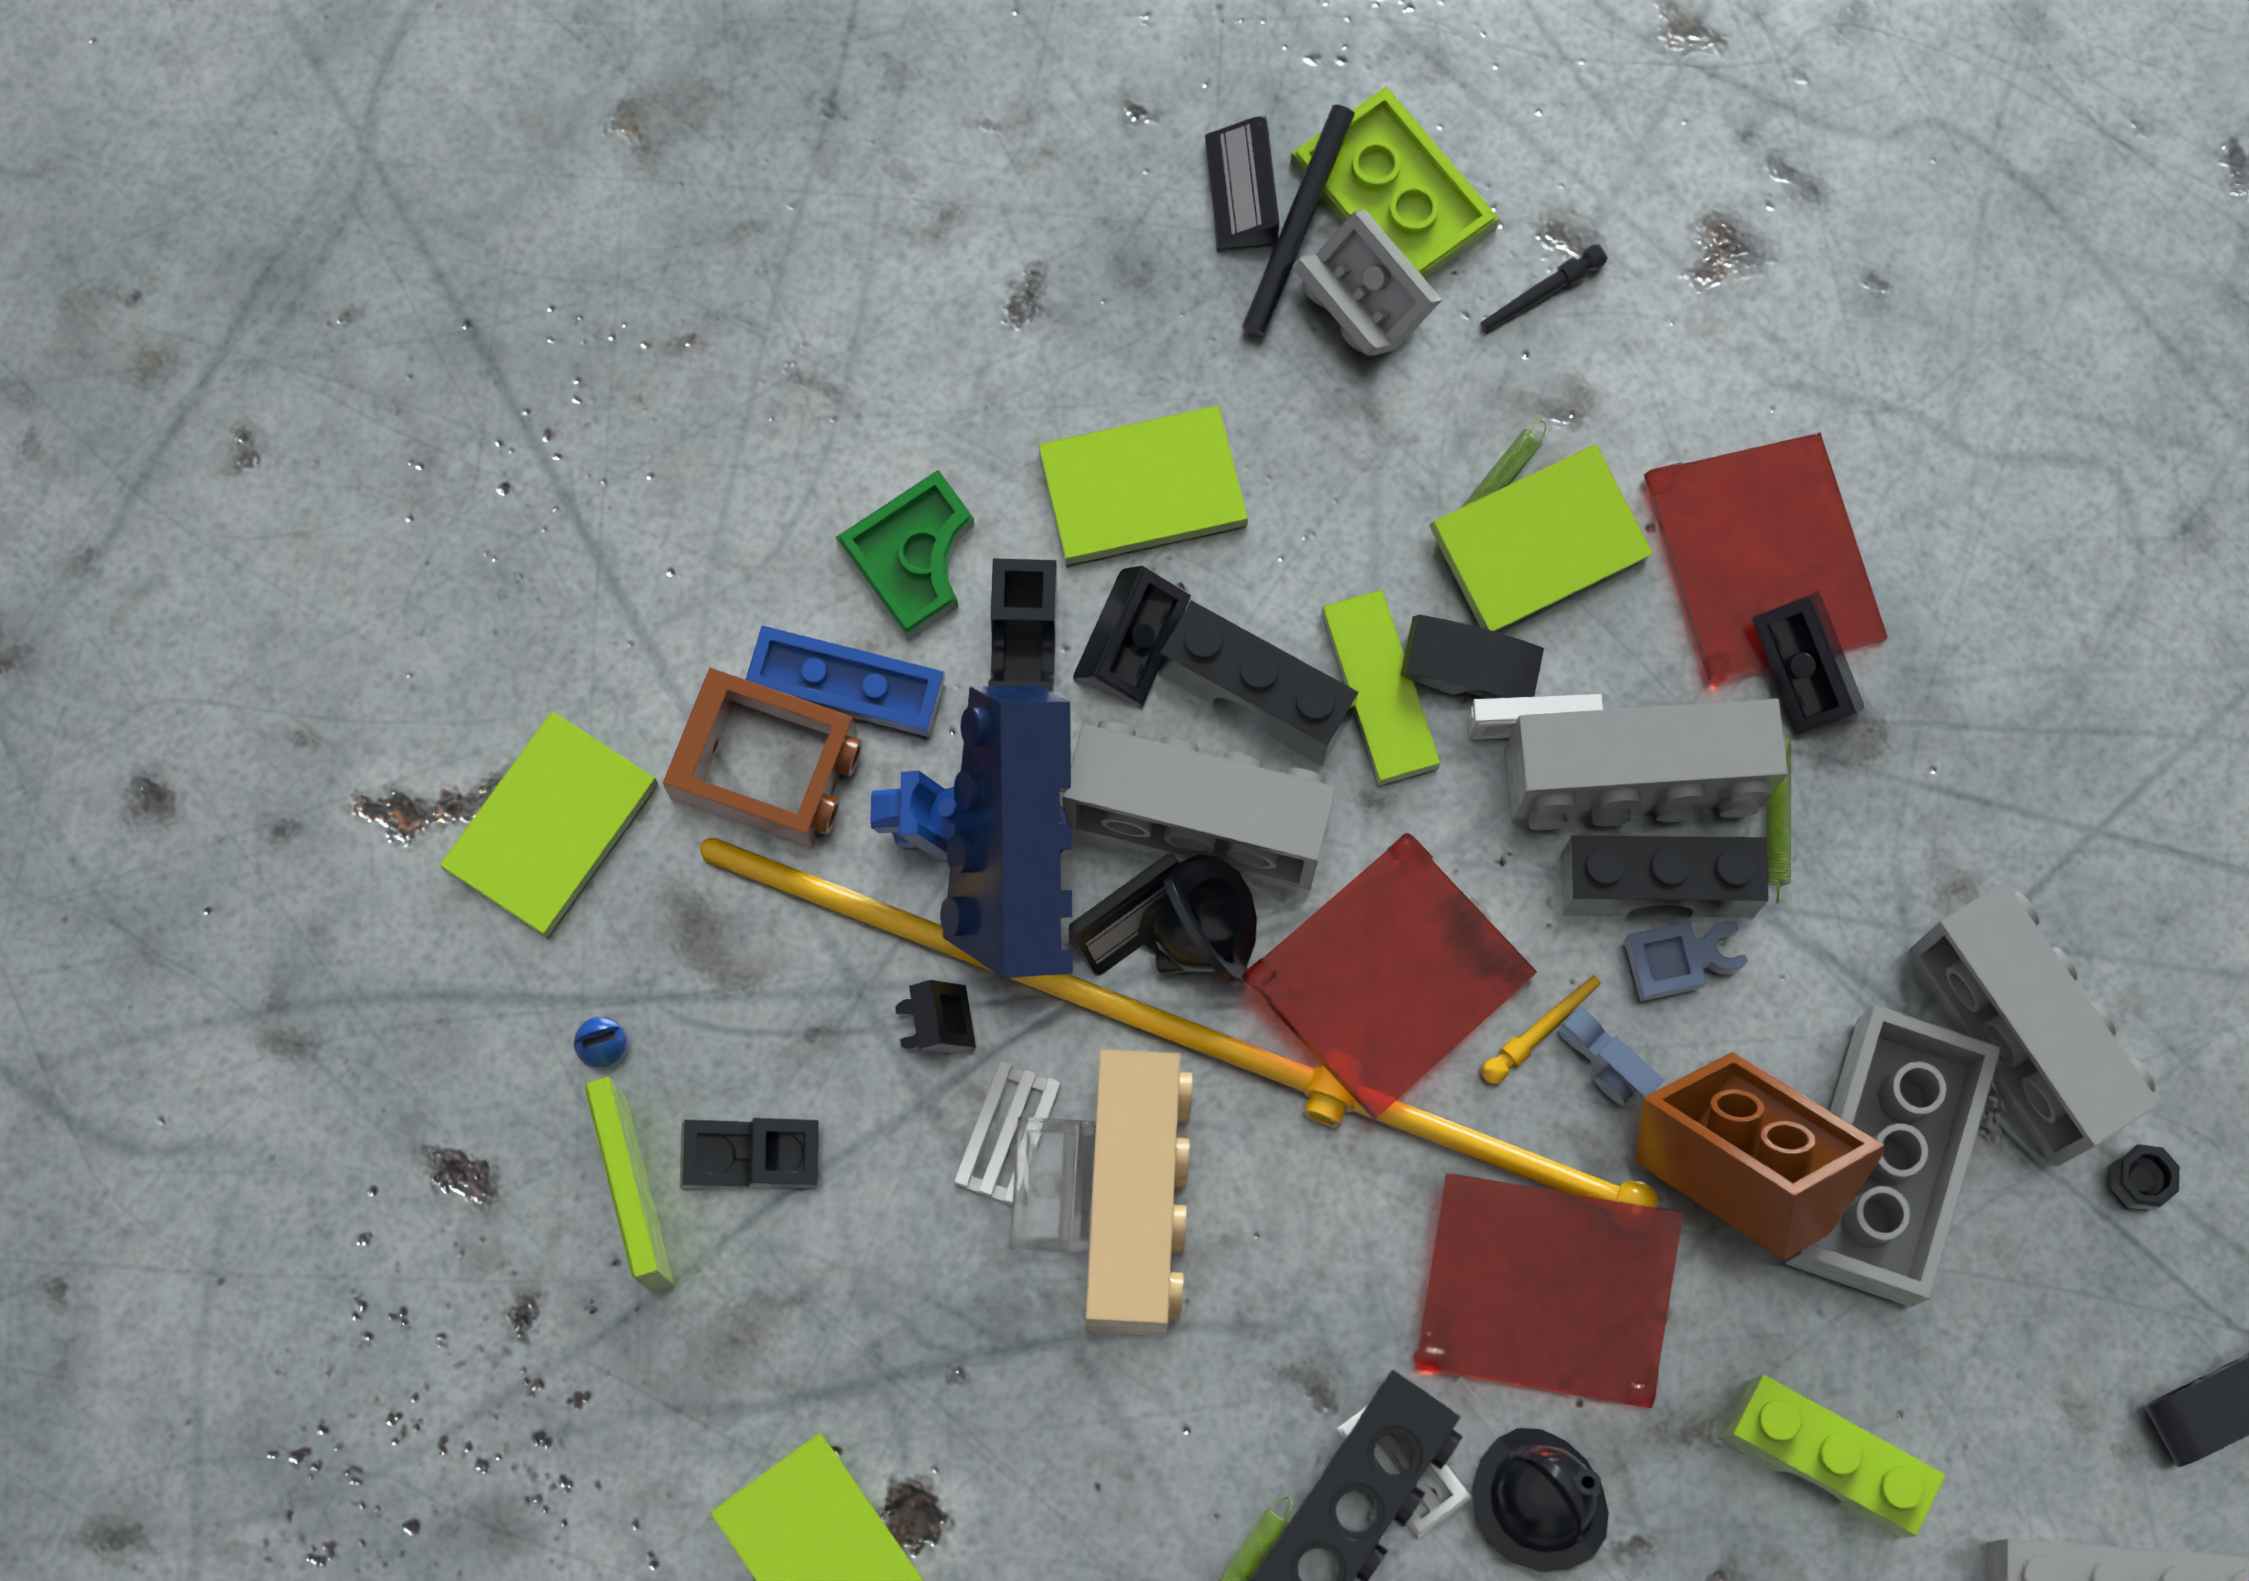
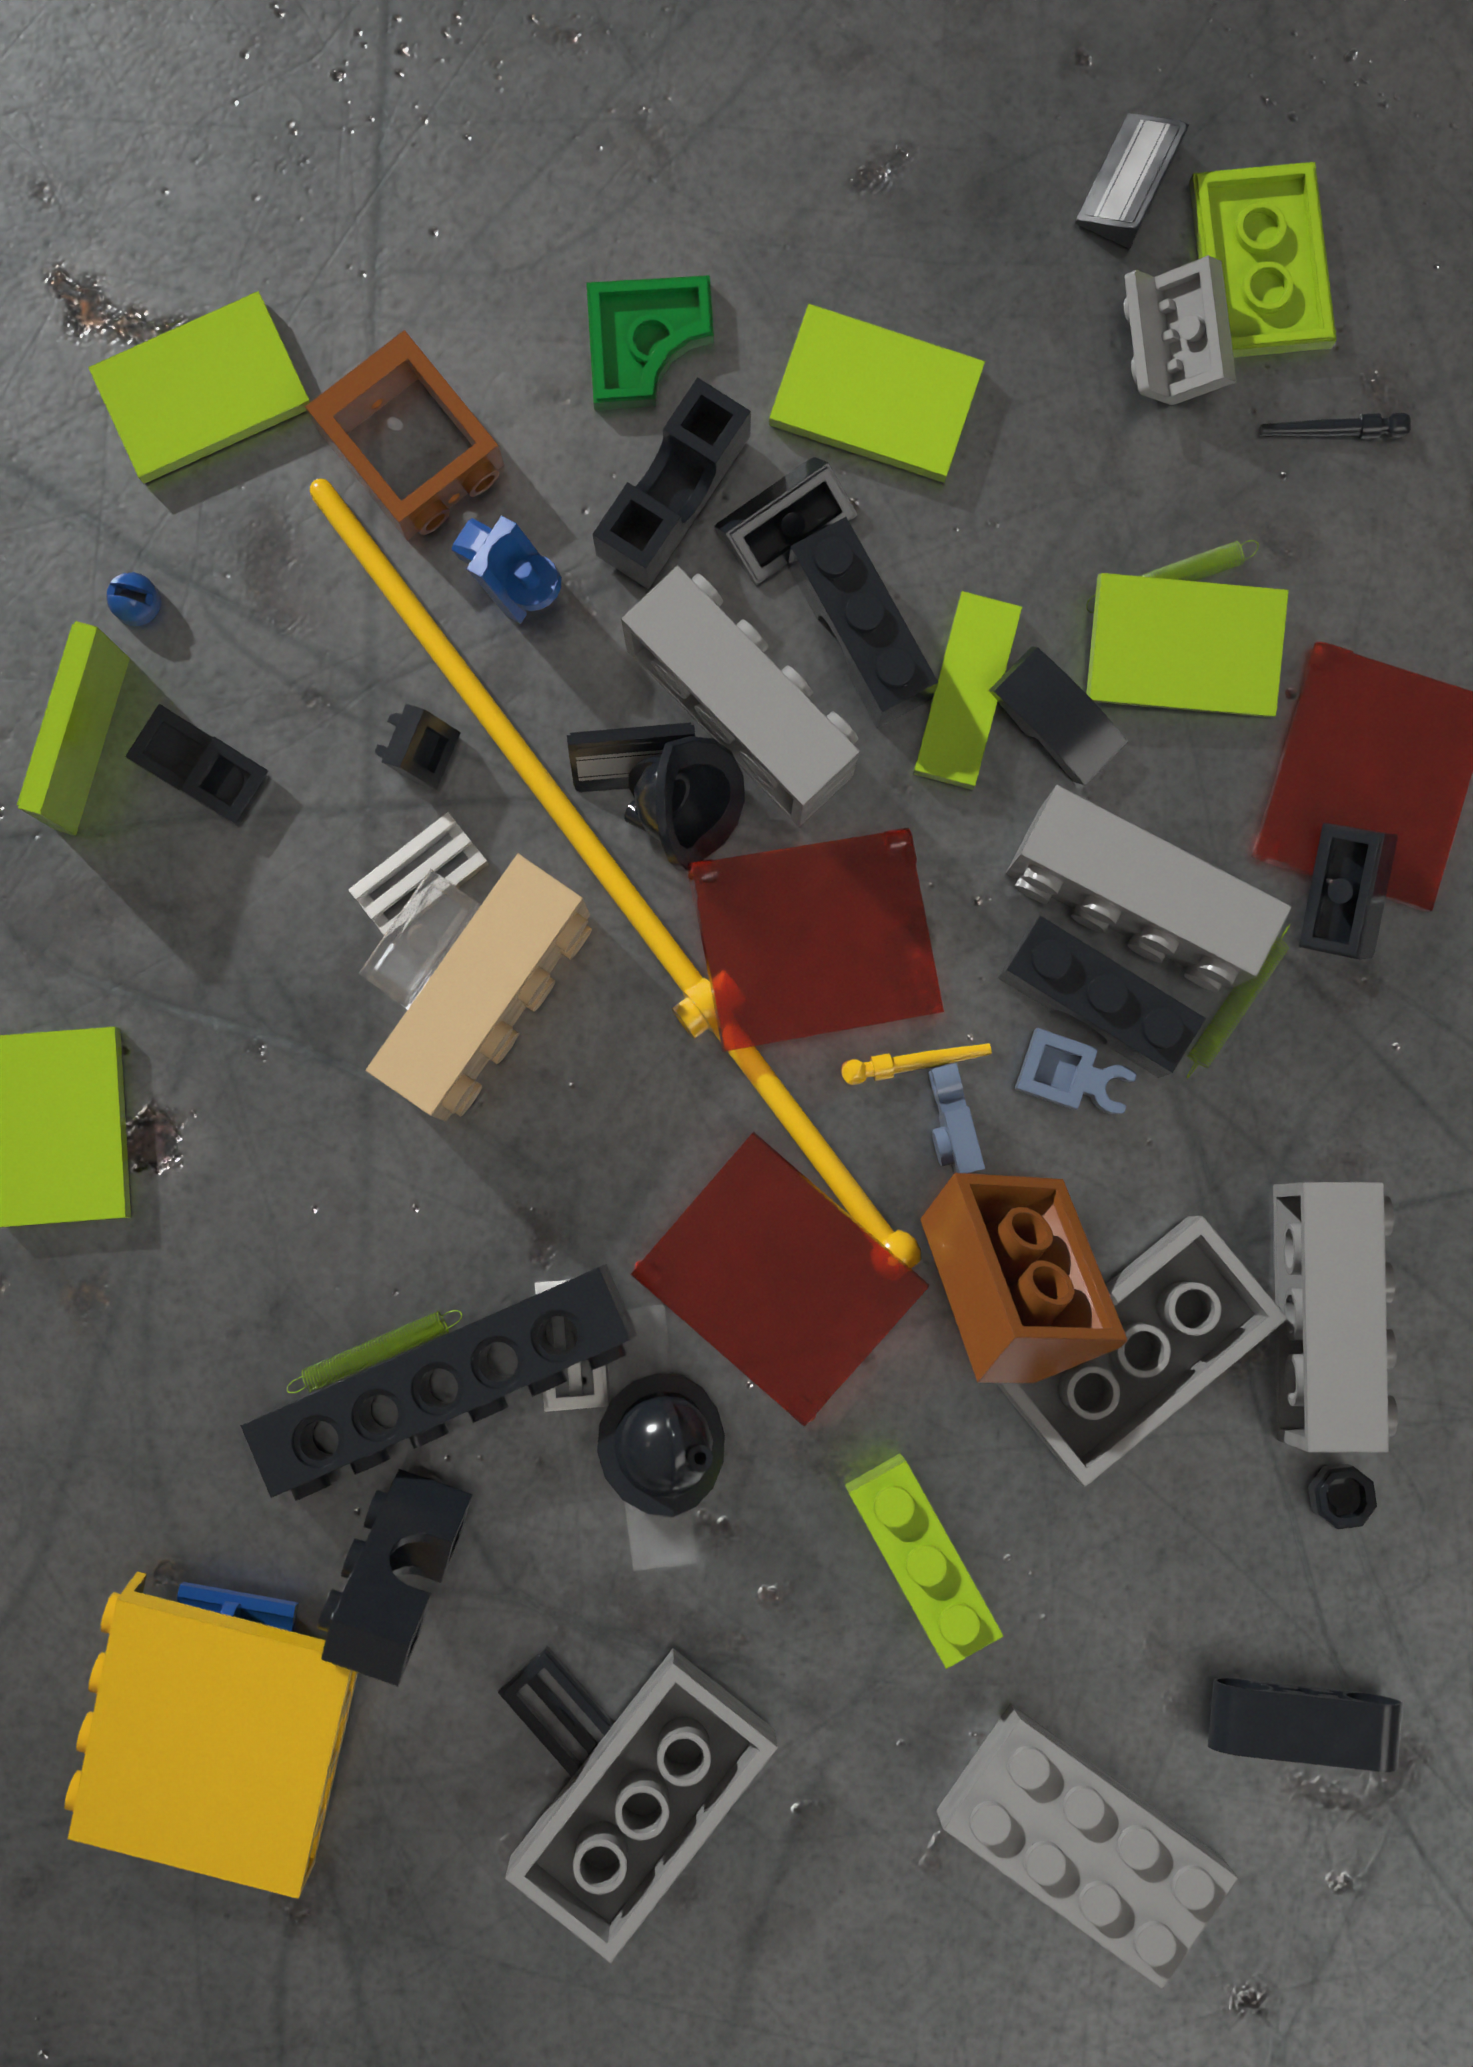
camera: 30 degrees right, 10 degrees up
blue plate [745,625,945,737] -> none
dark blue wedge [940,686,1073,978] -> none
black bar [1242,104,1355,336] -> none
white tile [1467,694,1603,740] -> none

